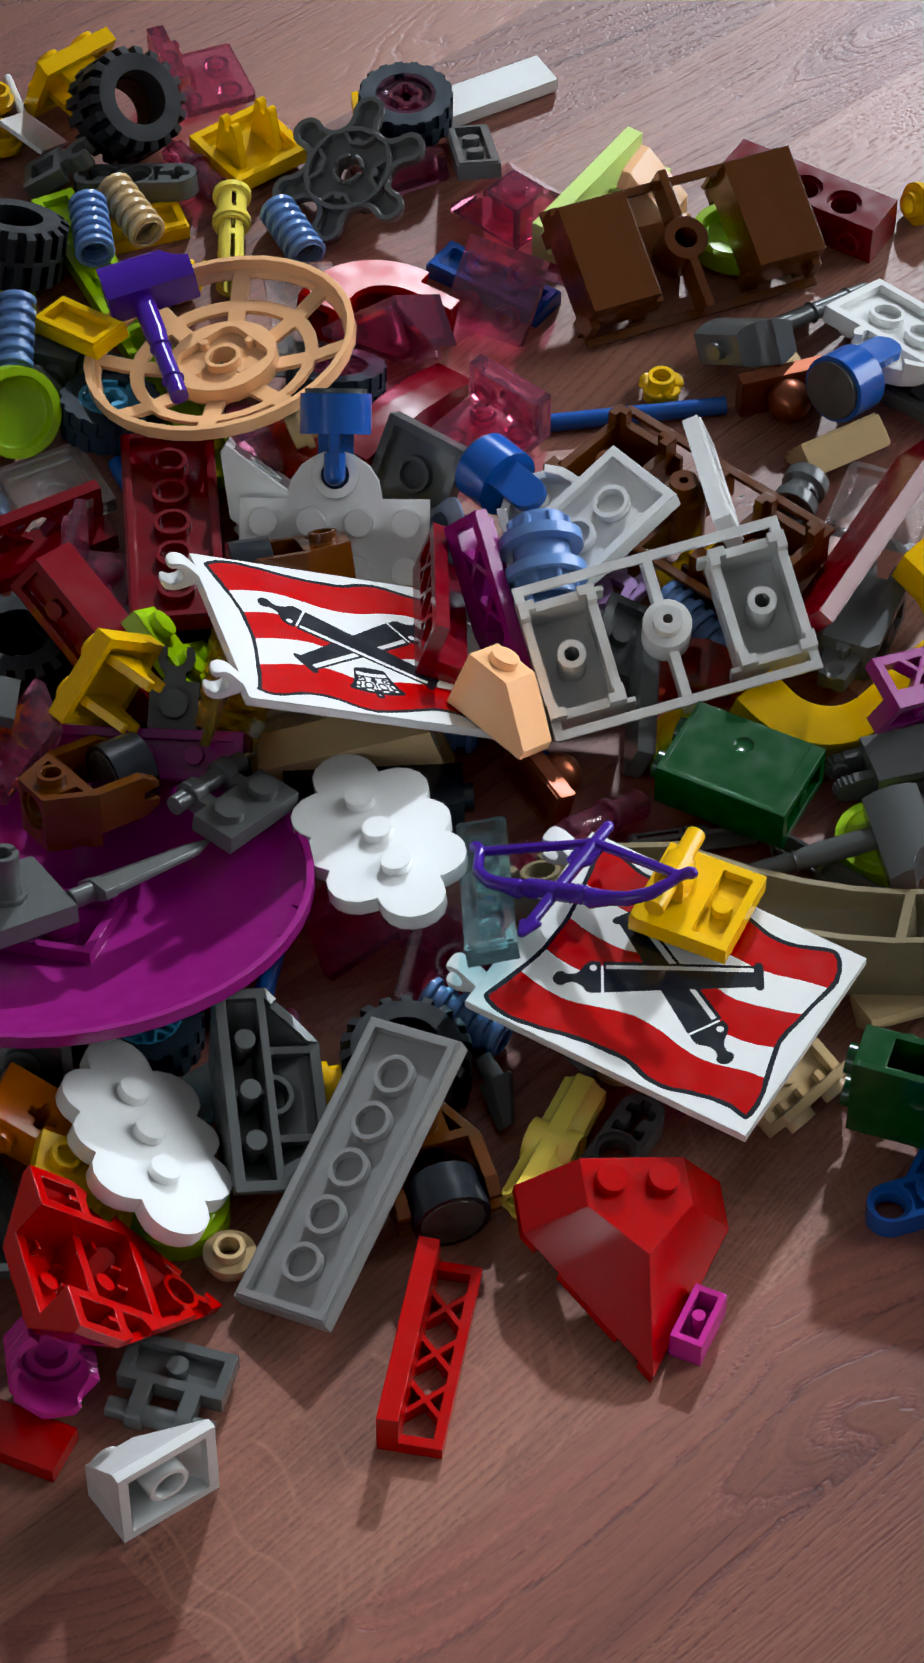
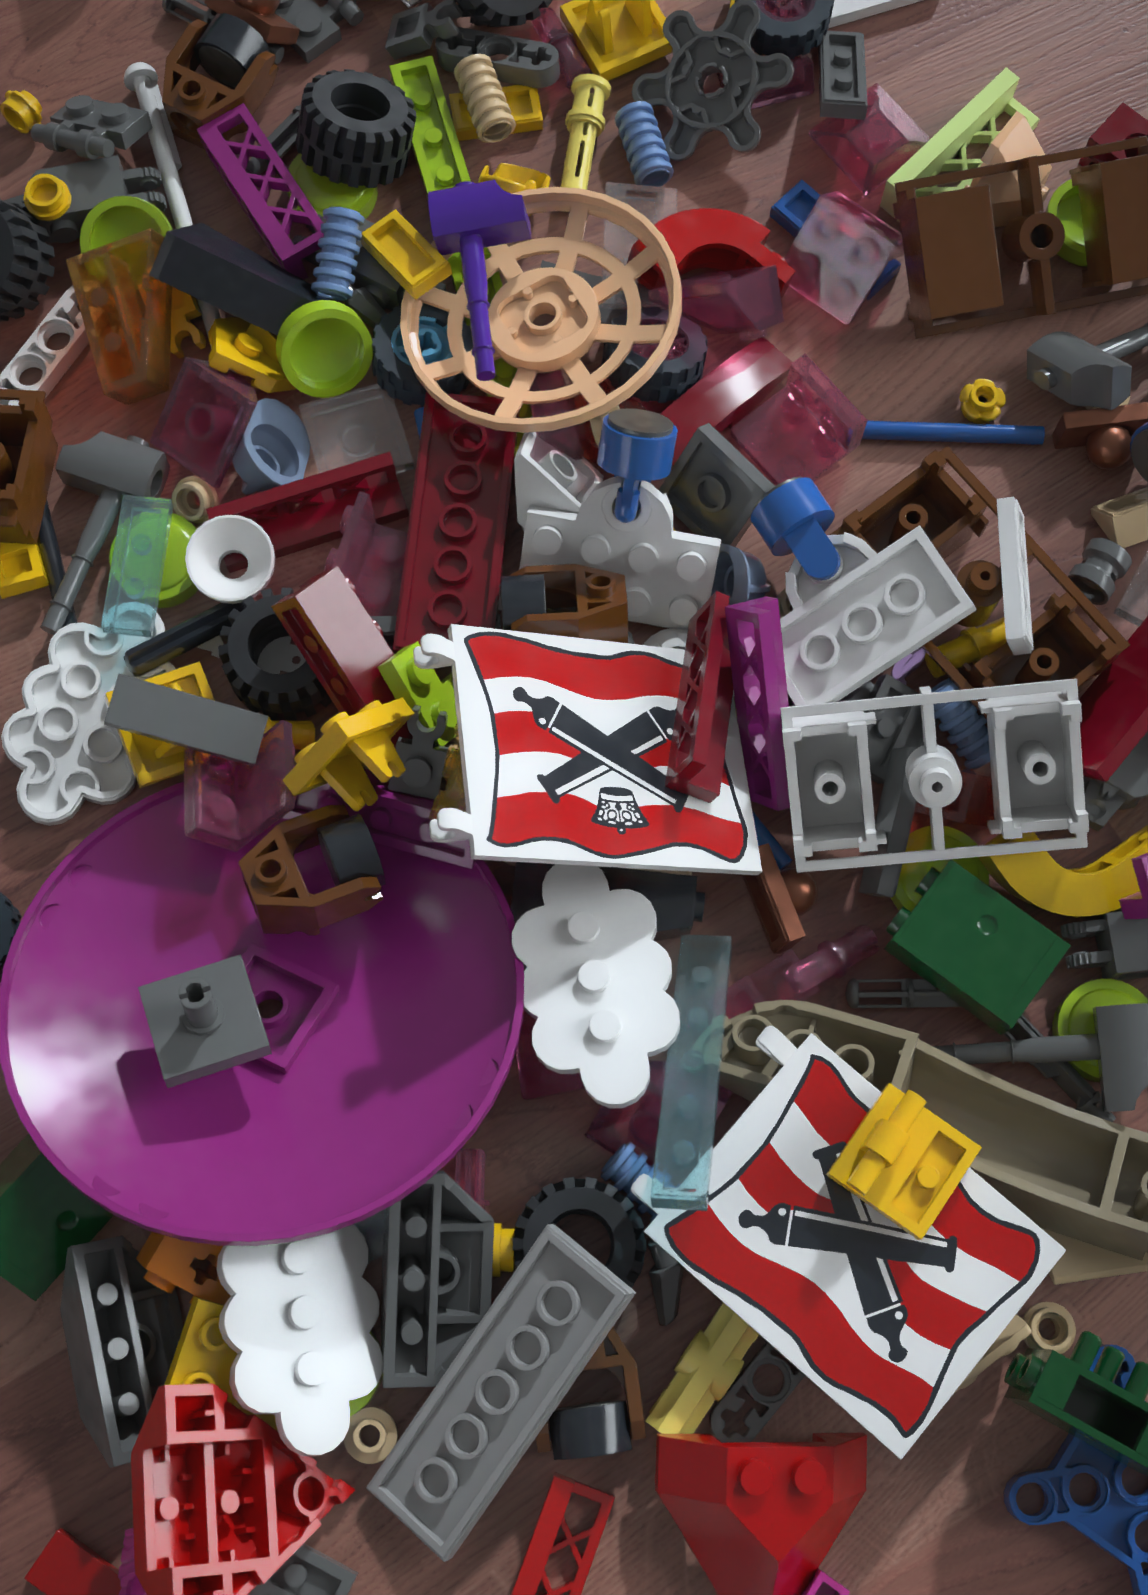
camera: 10 degrees right, 25 degrees up
dark grey bar [66,839,210,908] -> none
medium blue piece [68,189,115,268] -> none
dark grey plate [167,751,299,854] -> none
light nougat slope [447,643,552,760] -> none
dark purple piece [469,821,698,938] -> none
medium blue piece [498,508,588,603] -> none

